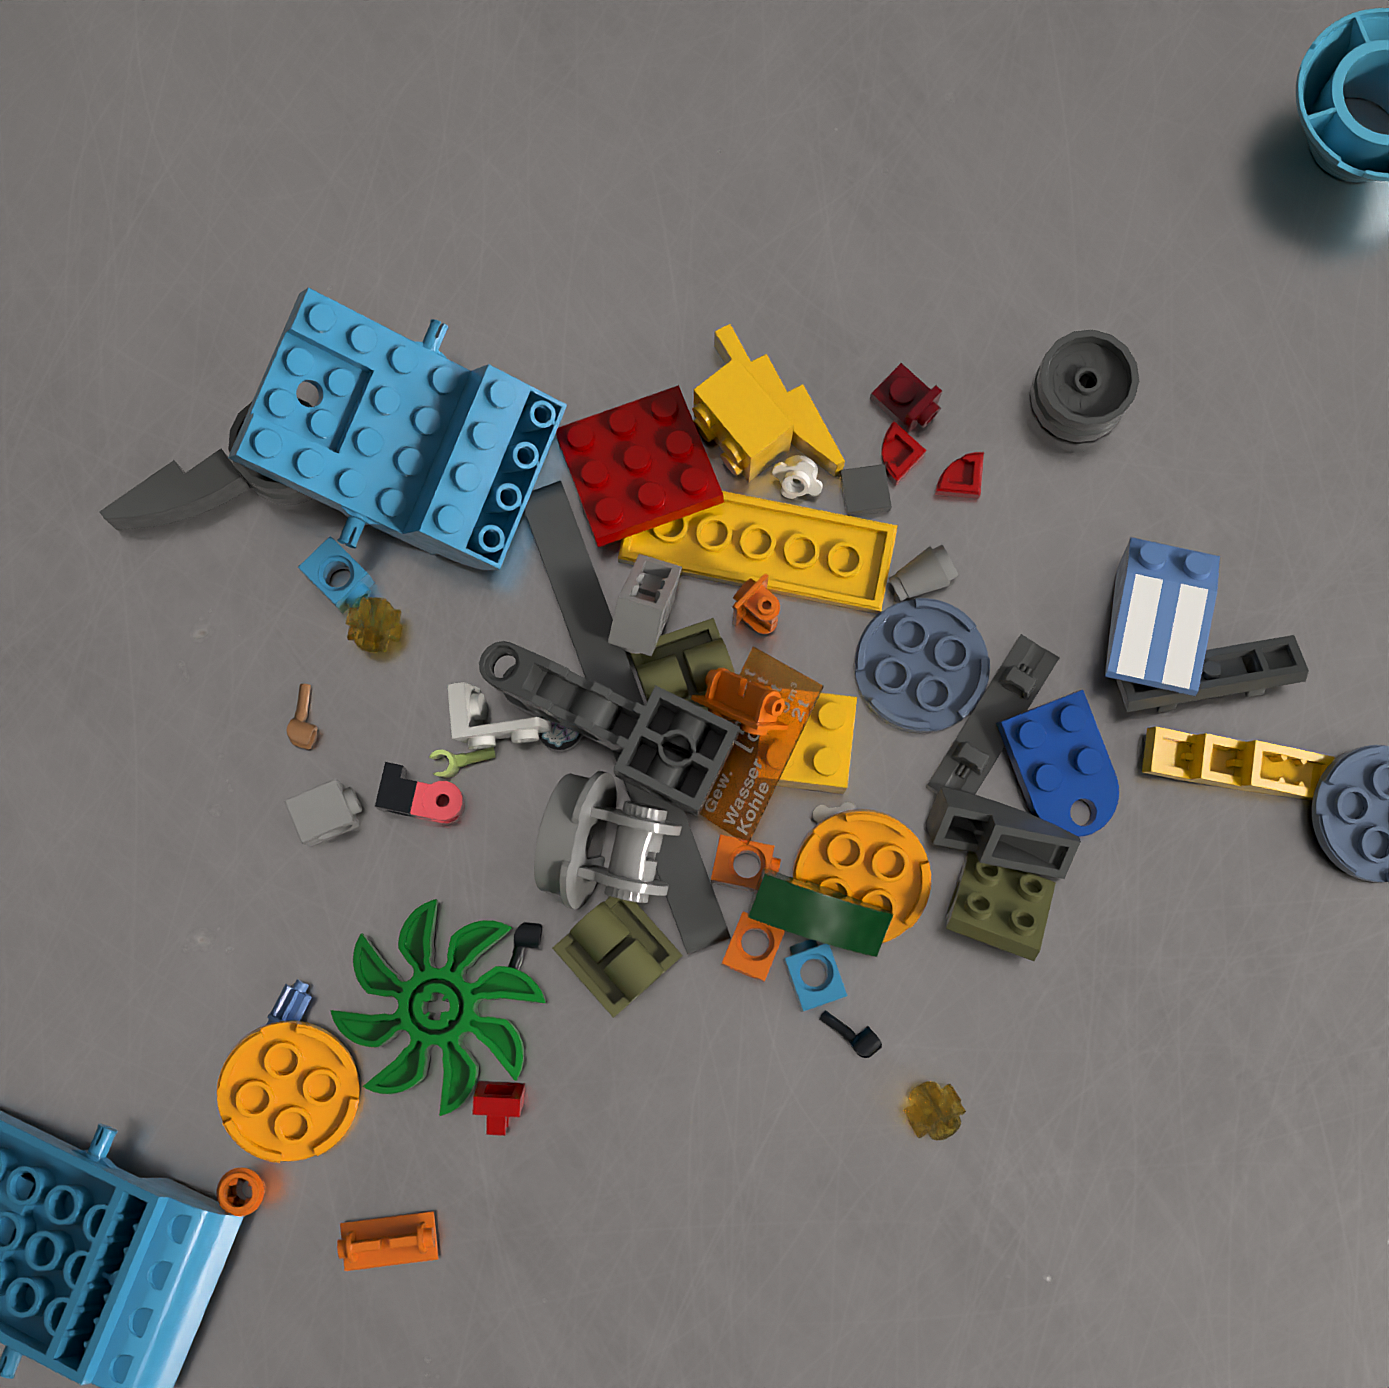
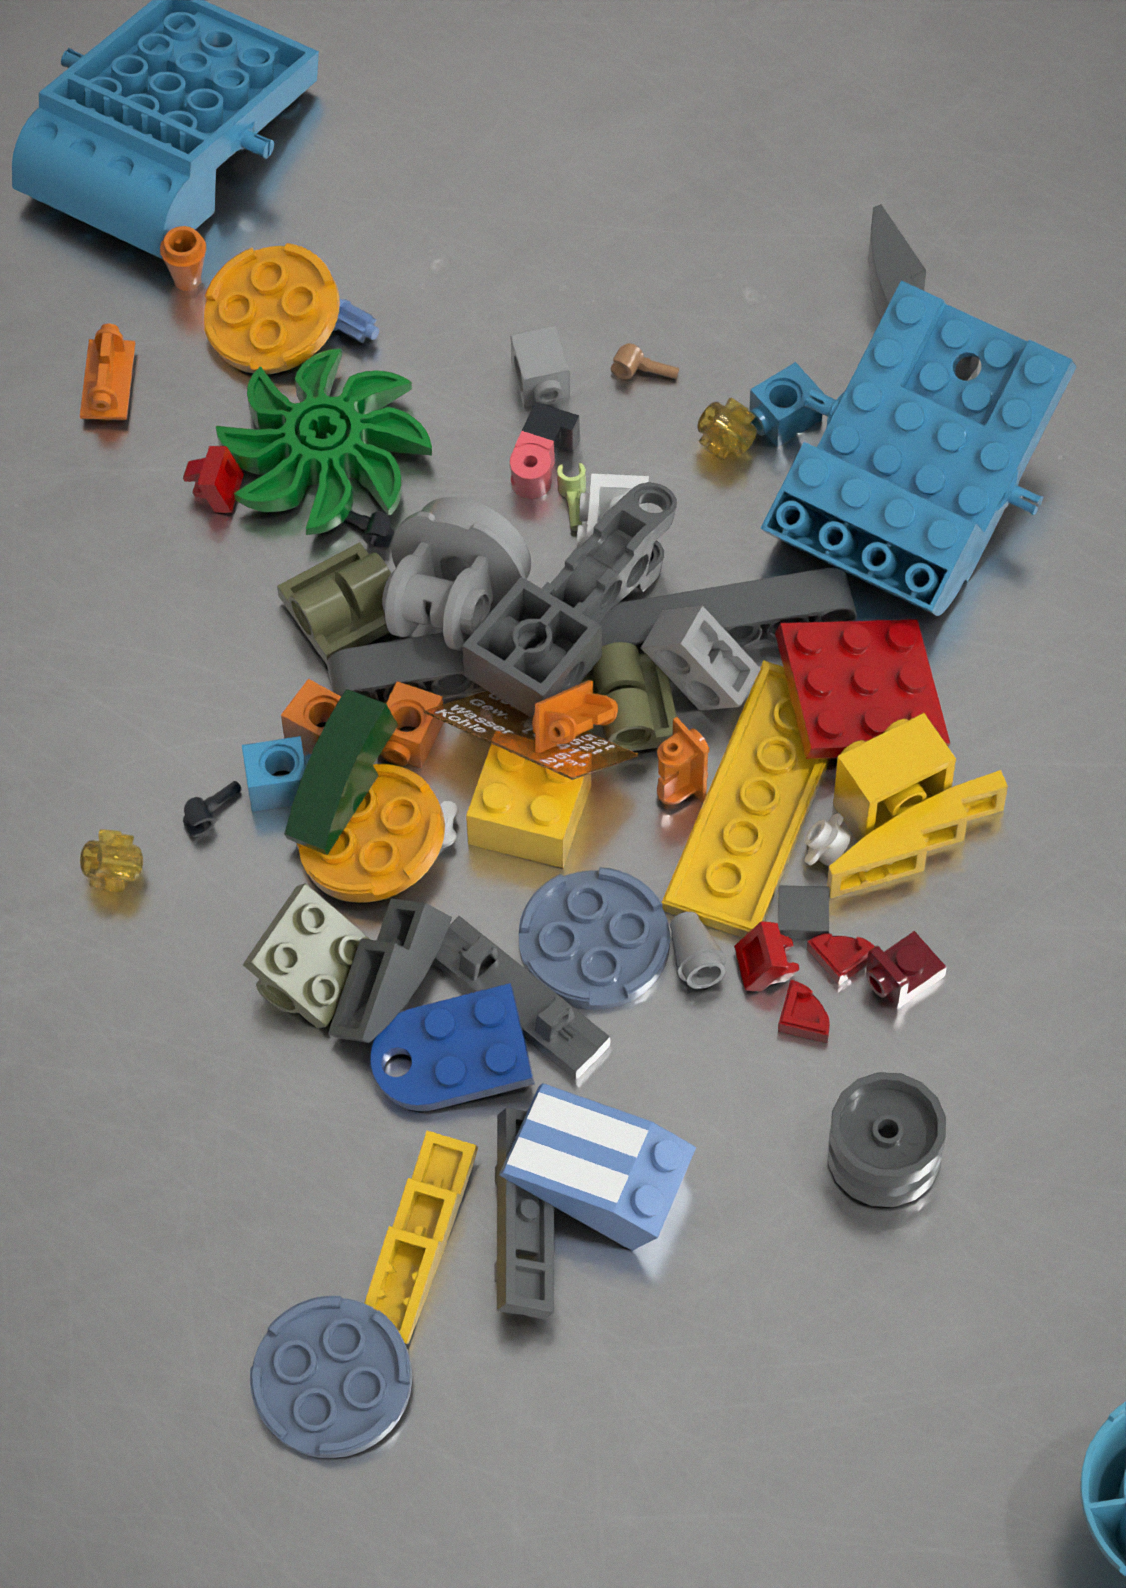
camera: 100 degrees right, 20 degrees down
none -> red tile [734,921,800,992]

